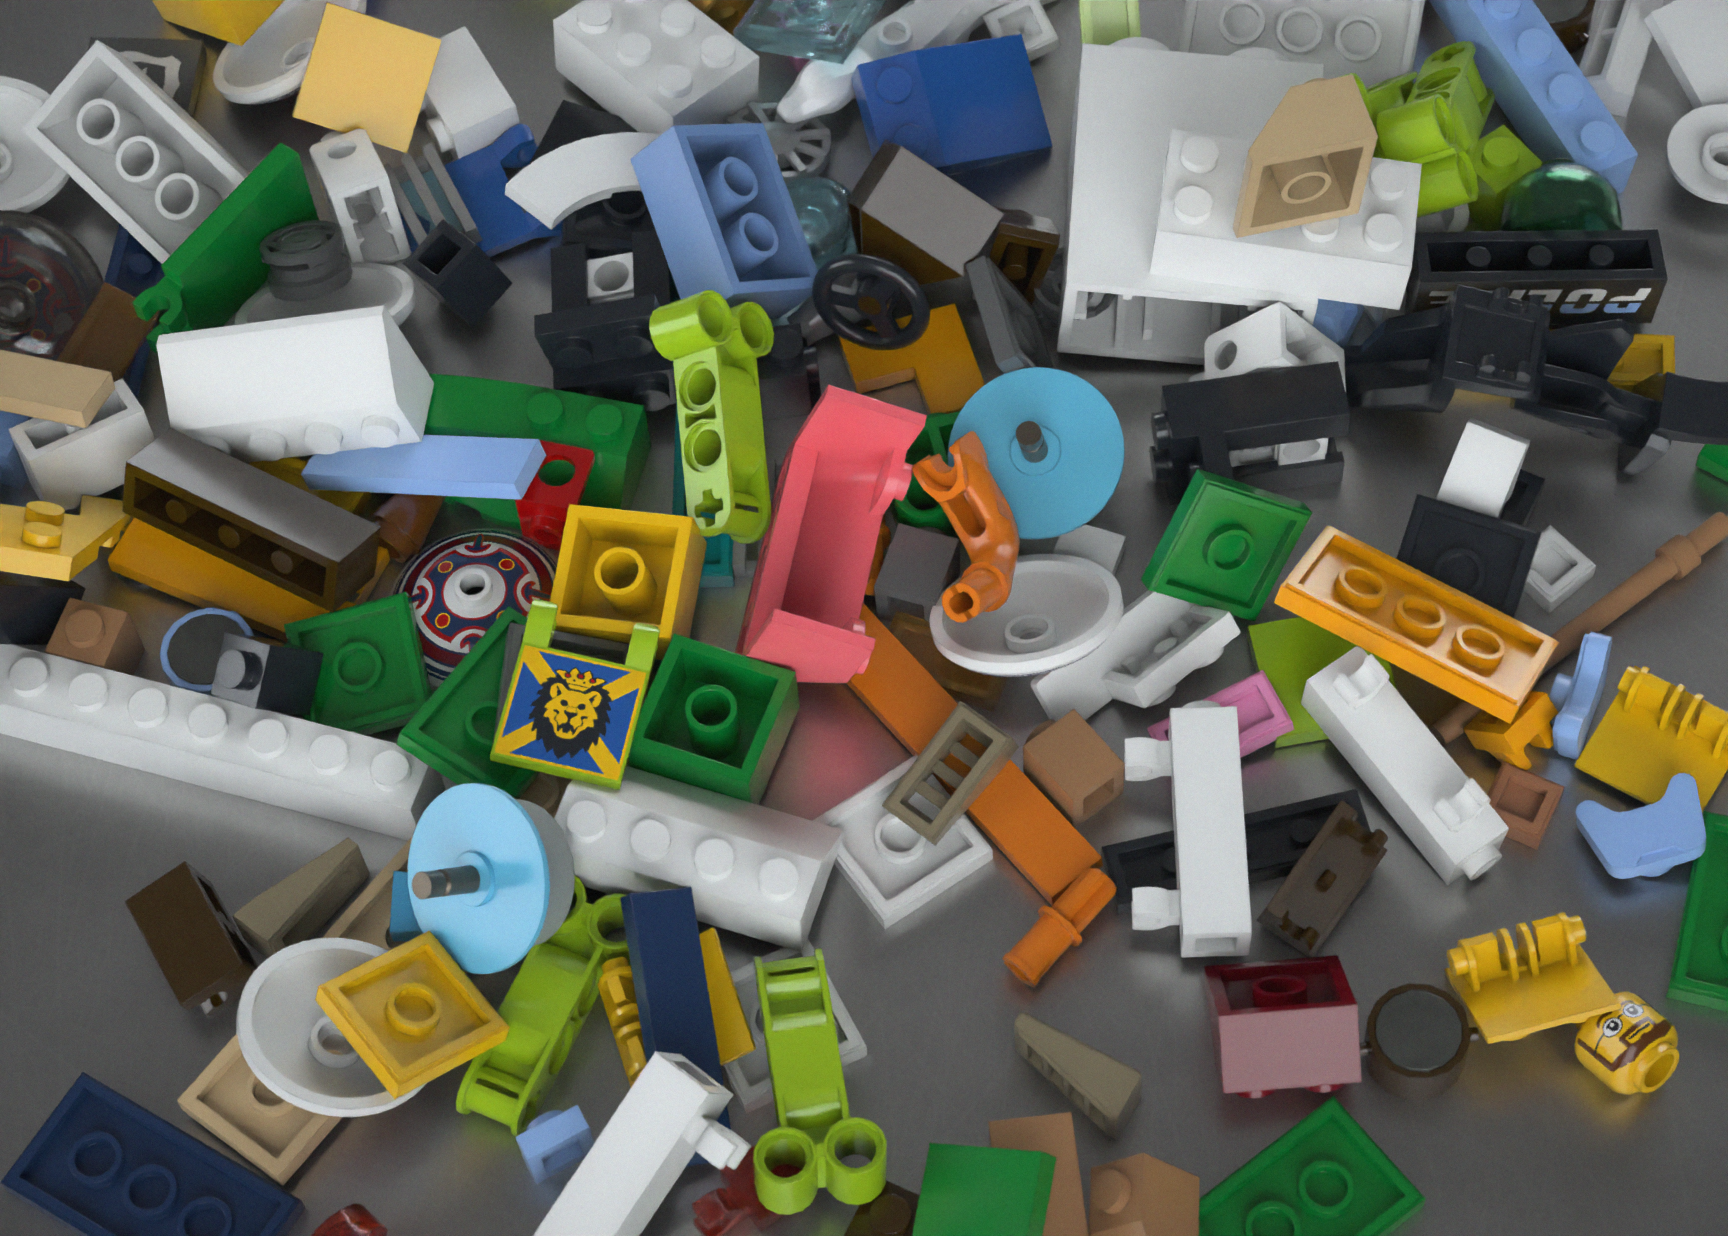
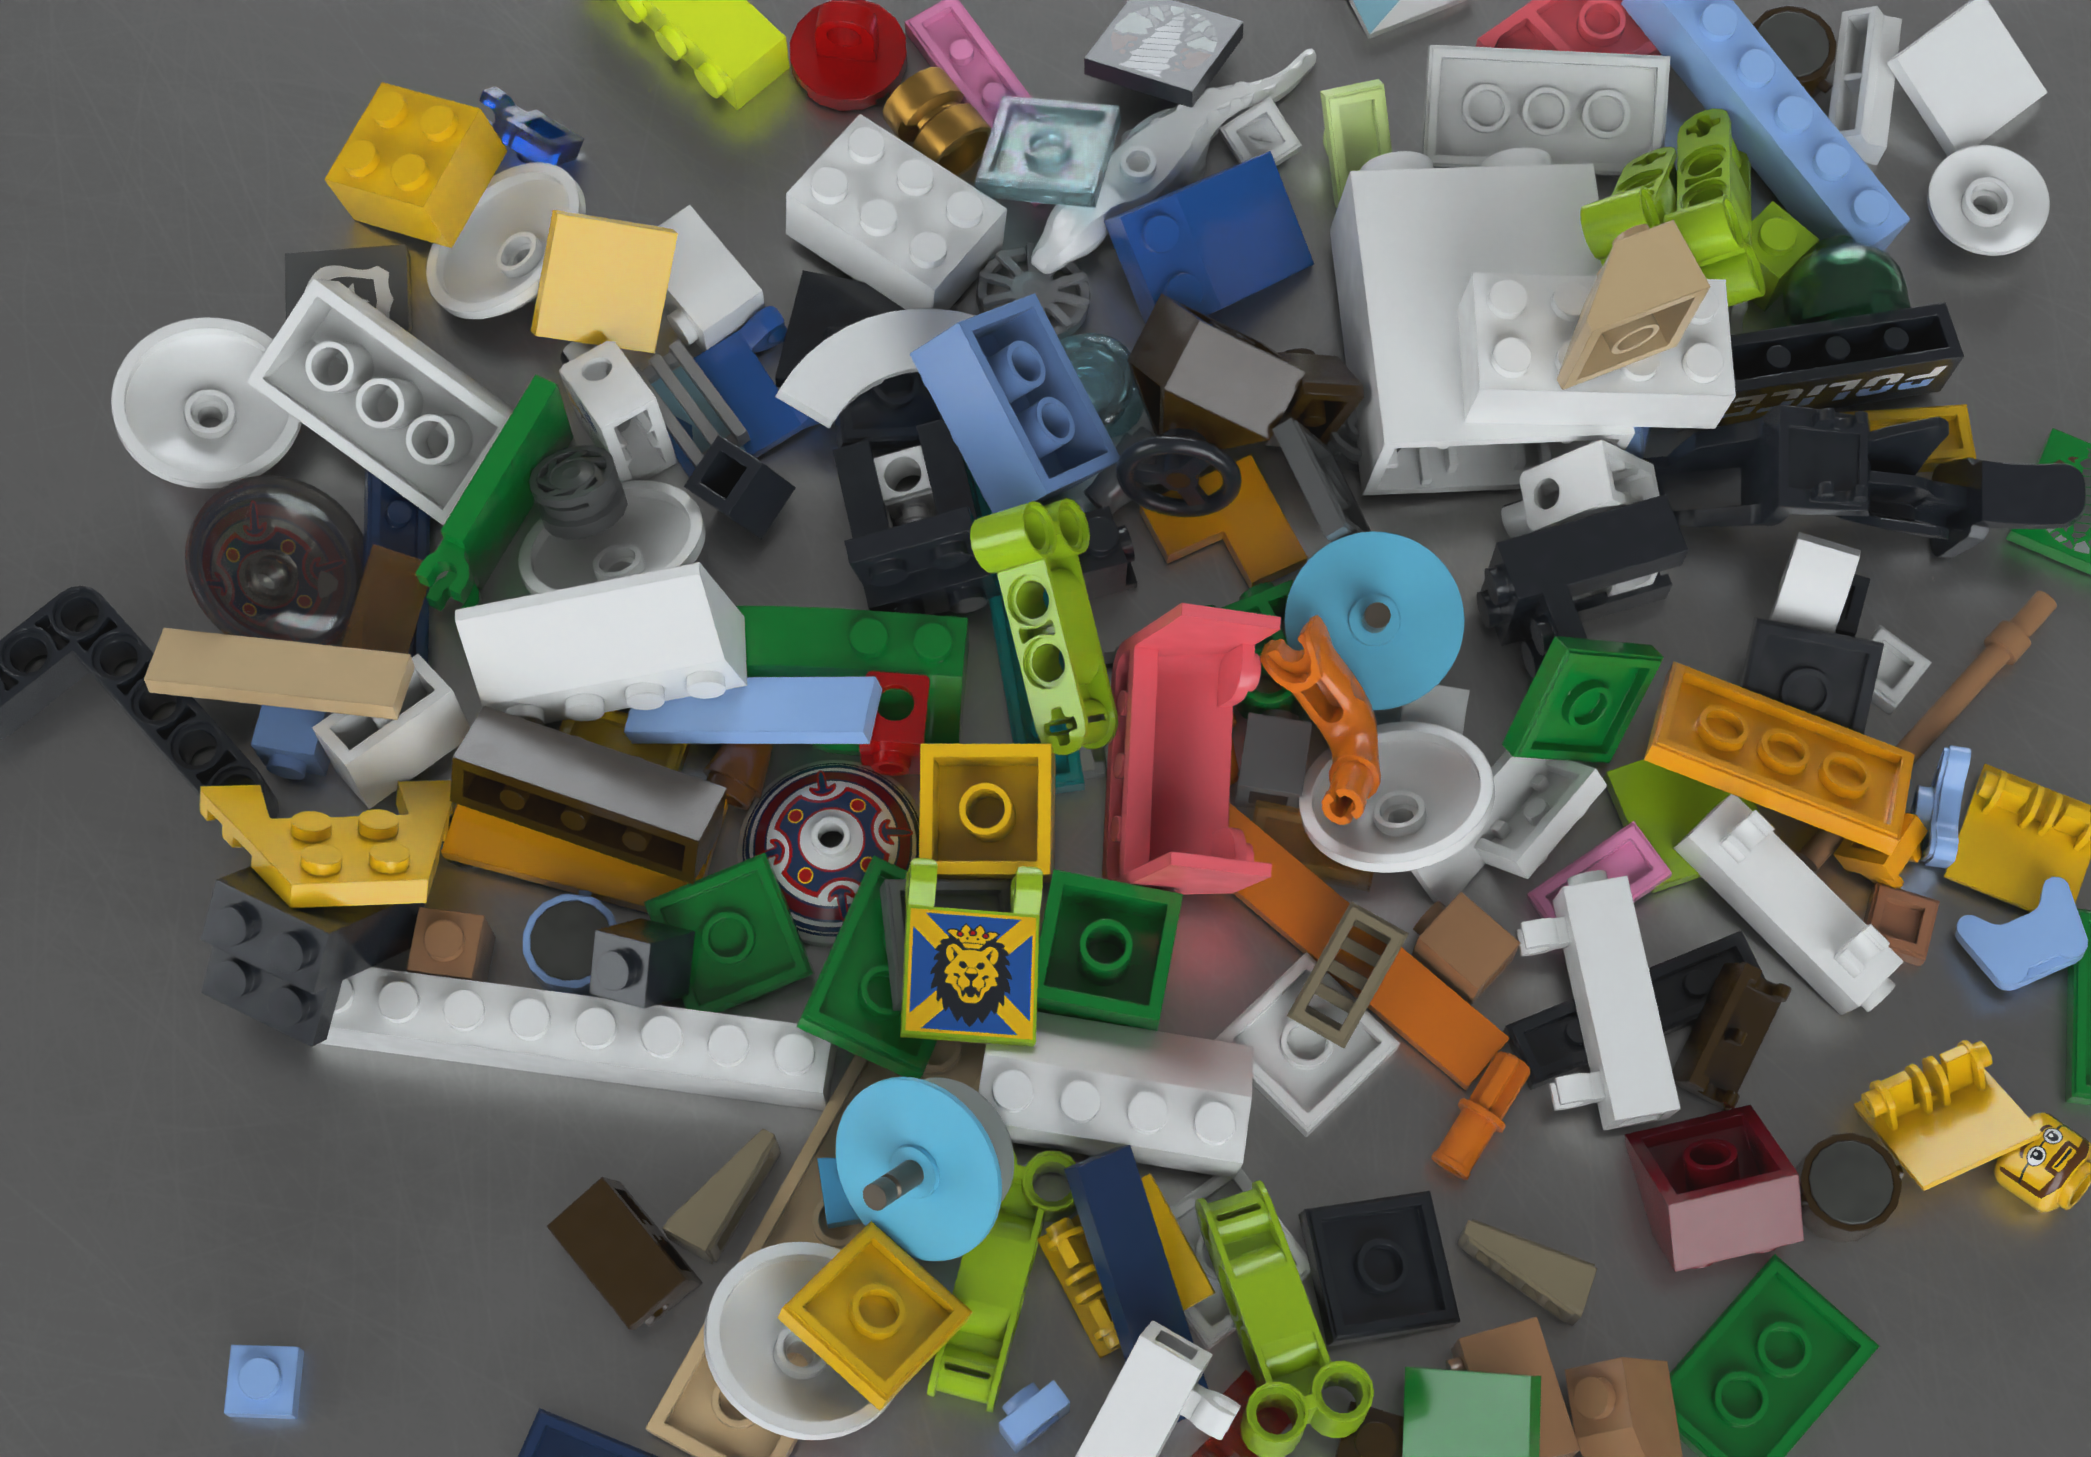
camera: 15 degrees left, 10 degrees up
none -> black tile [1298,1191,1461,1347]

